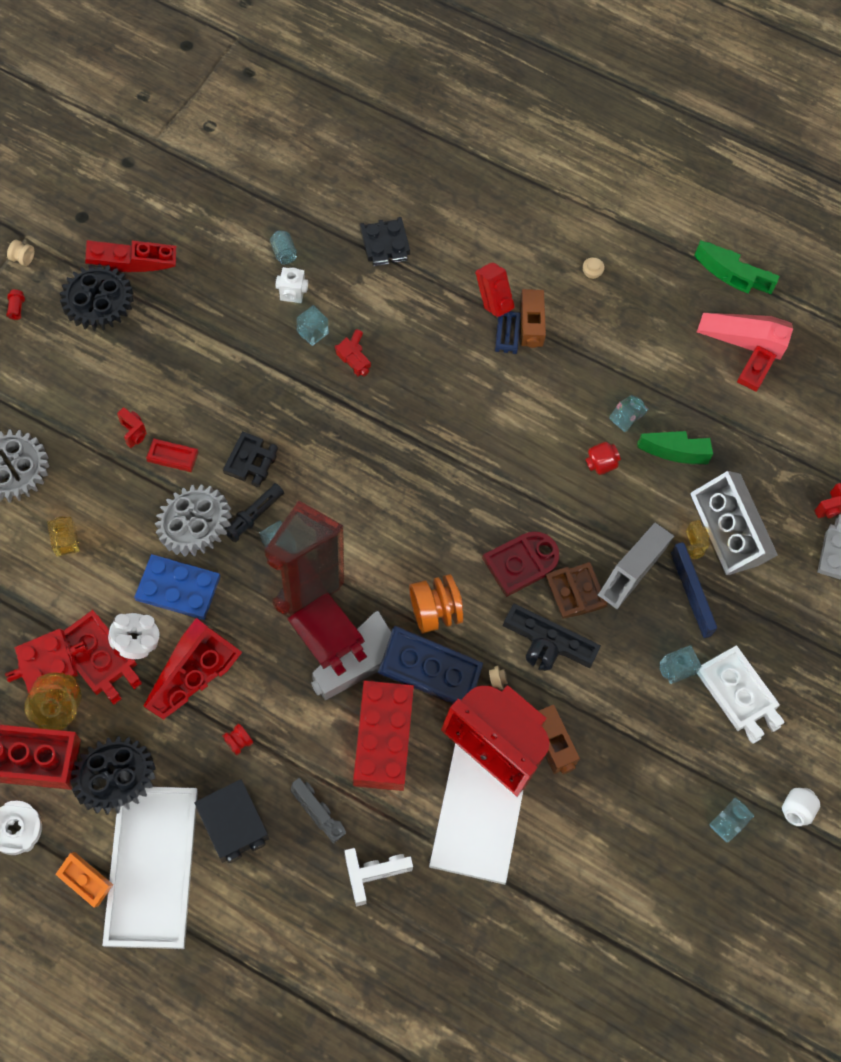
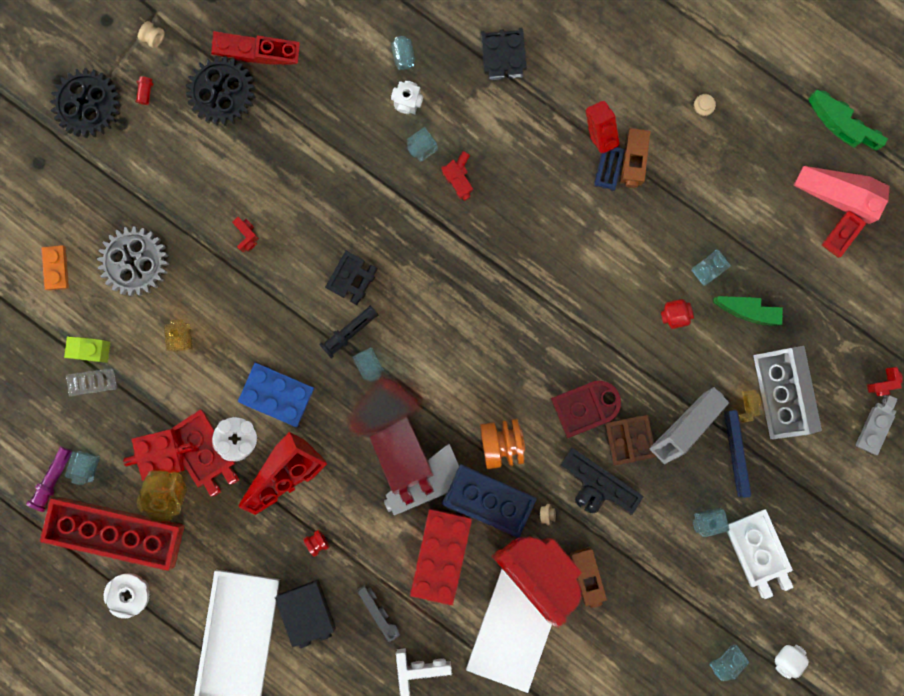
camera: 15 degrees right, 20 degrees up
orange plate [55,852,113,908] -> none
black gear [70,736,156,815] -> none
red tile [146,438,199,473] -> none
light grey gear [155,485,232,557] -> none

